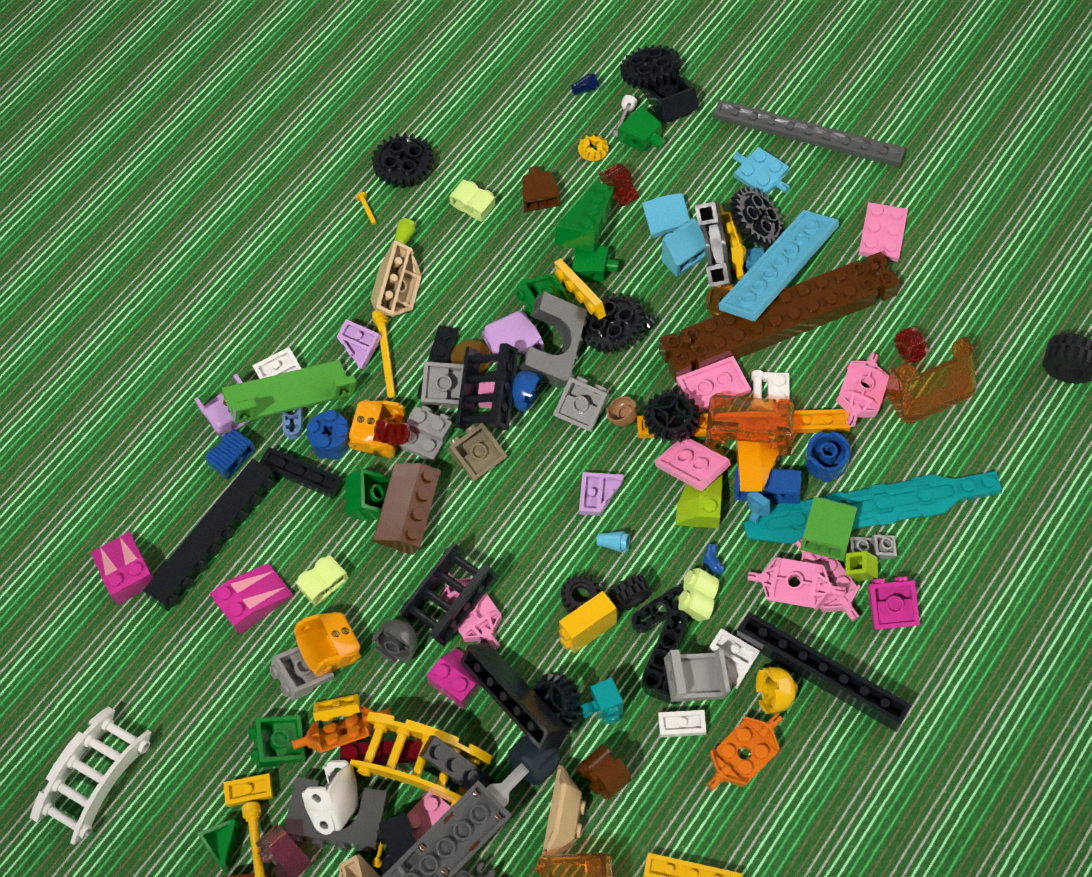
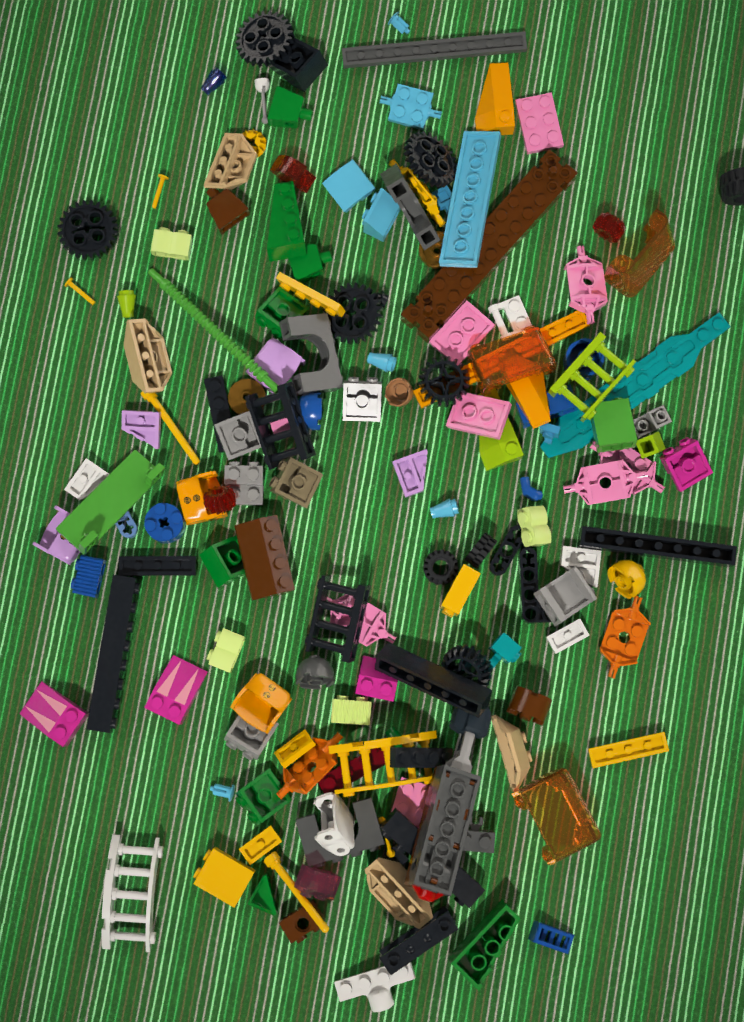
camera: 30 degrees left, 20 degrees up
none -> bright green hose [148,268,278,393]
none -> yellow pin [152,174,169,209]
none -> yellow brick [193,847,256,908]
none -> tan wedge [204,133,257,189]
none -> medium azure piece [210,783,235,802]
none -> yellowish green brick [331,695,372,725]
none -> medium azure cone [367,352,396,372]
none -> medium azure piece [388,12,410,34]
none -> light orange wedge [475,63,515,135]
none -> lime fence [548,332,636,422]

